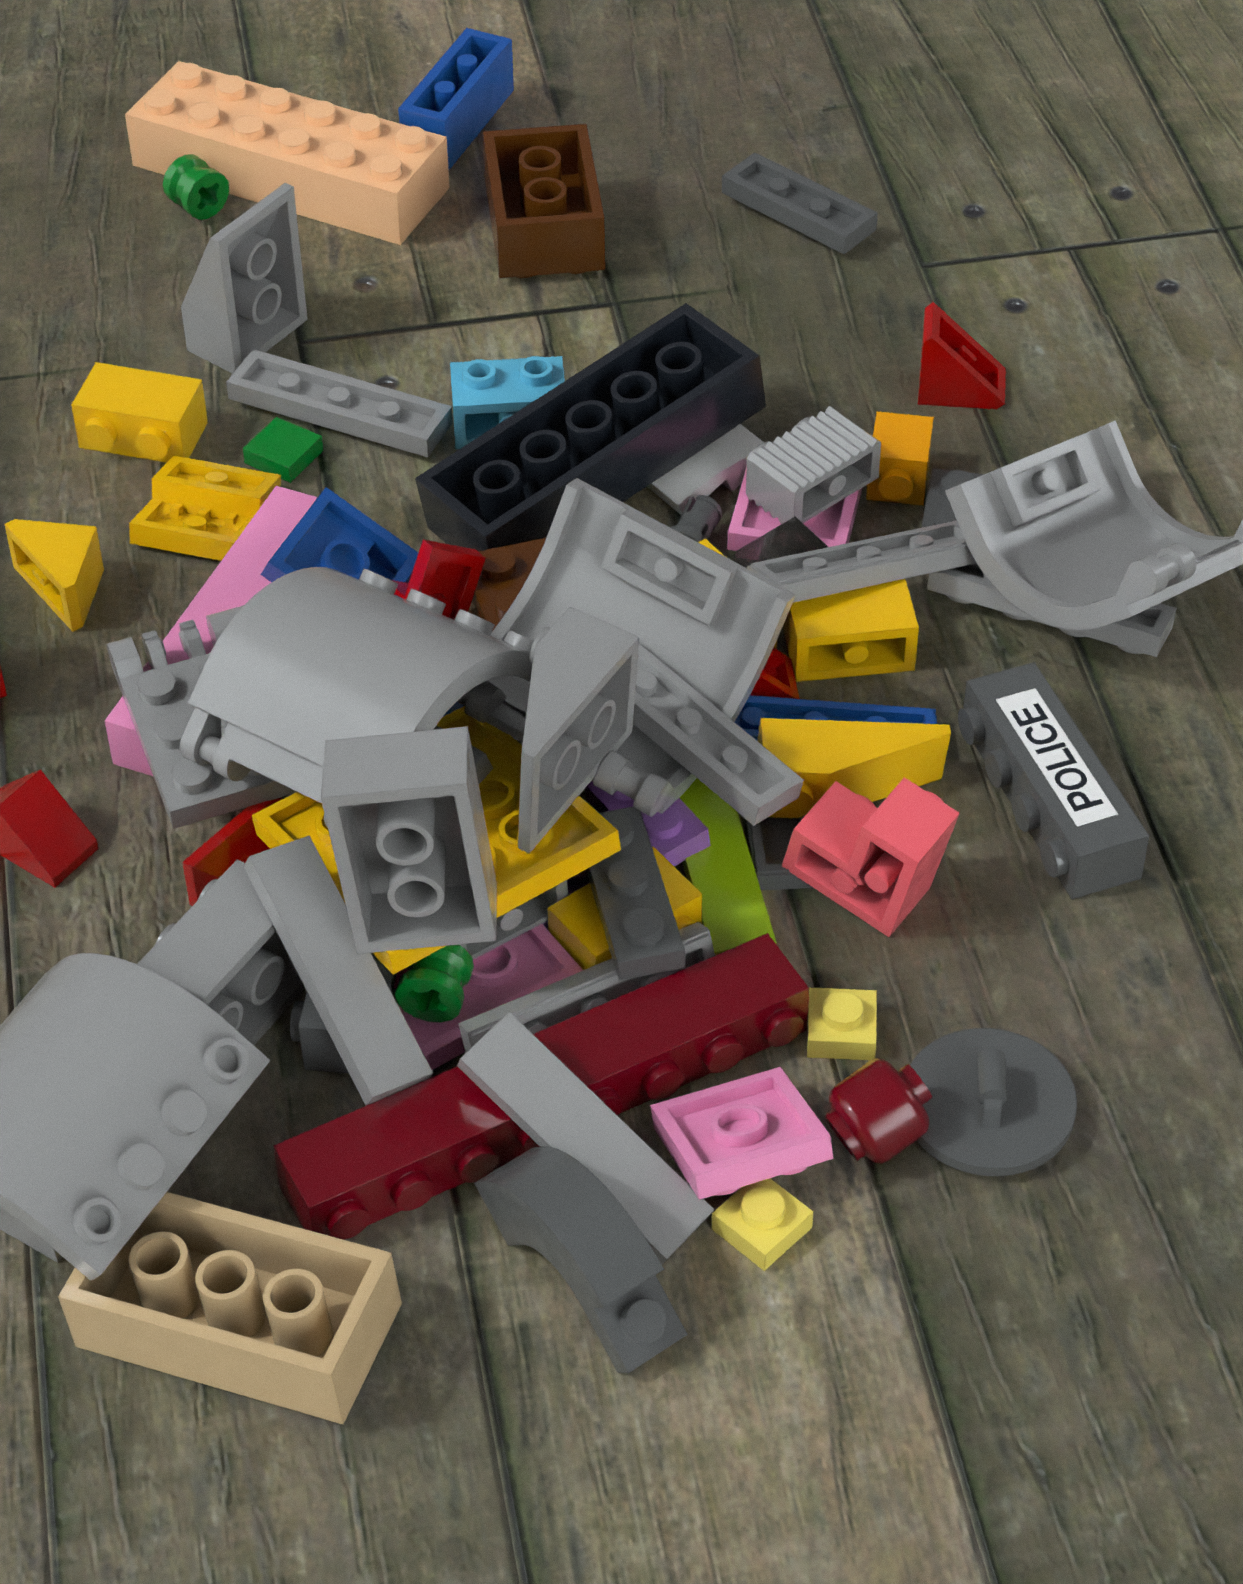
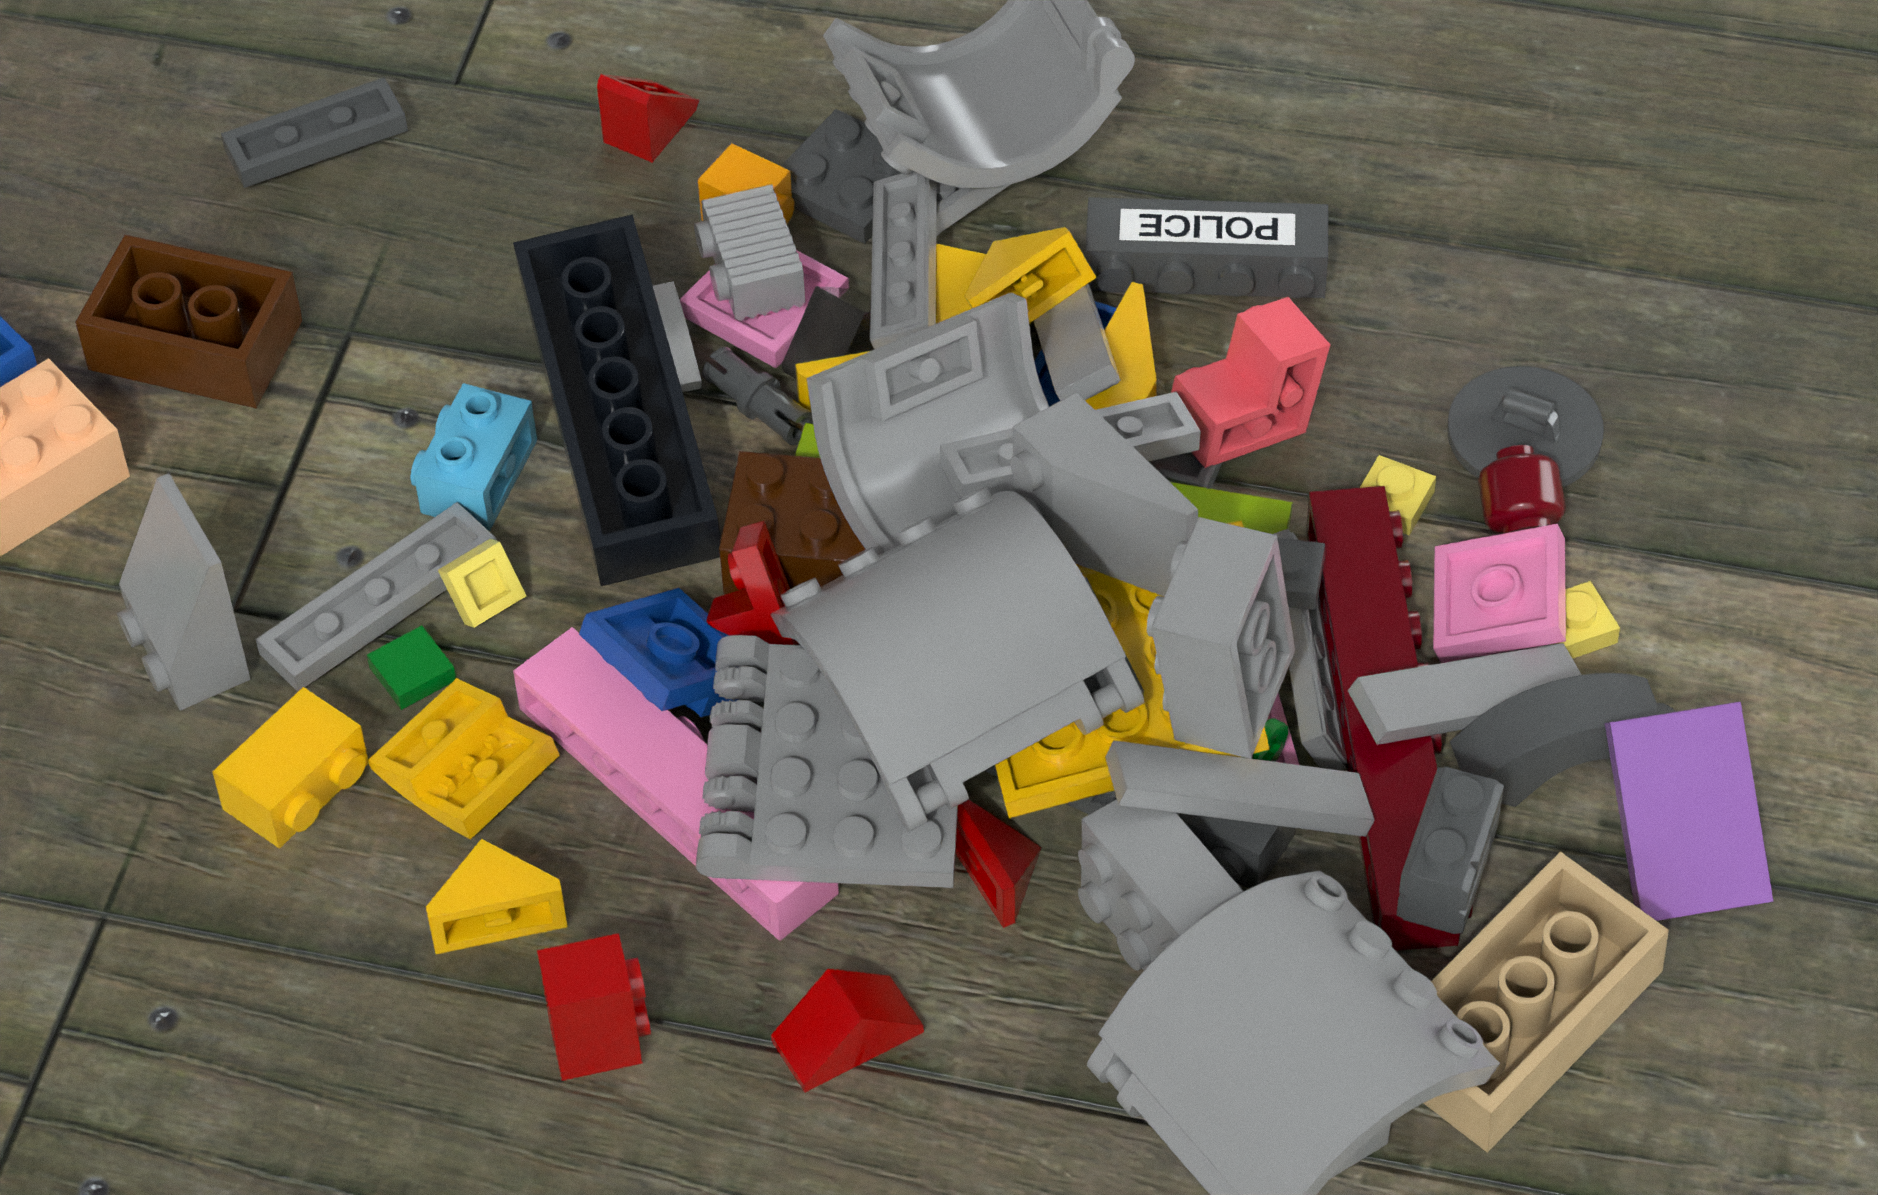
camera: 65 degrees left, 5 degrees up
none -> light yellow plate [438,539,526,628]
none -> yellow slope [964,227,1097,324]
none -> light grey tile [1034,283,1121,401]
none -> dark grey brick [1396,766,1504,934]
none -> medium lavender tile [1605,702,1774,921]

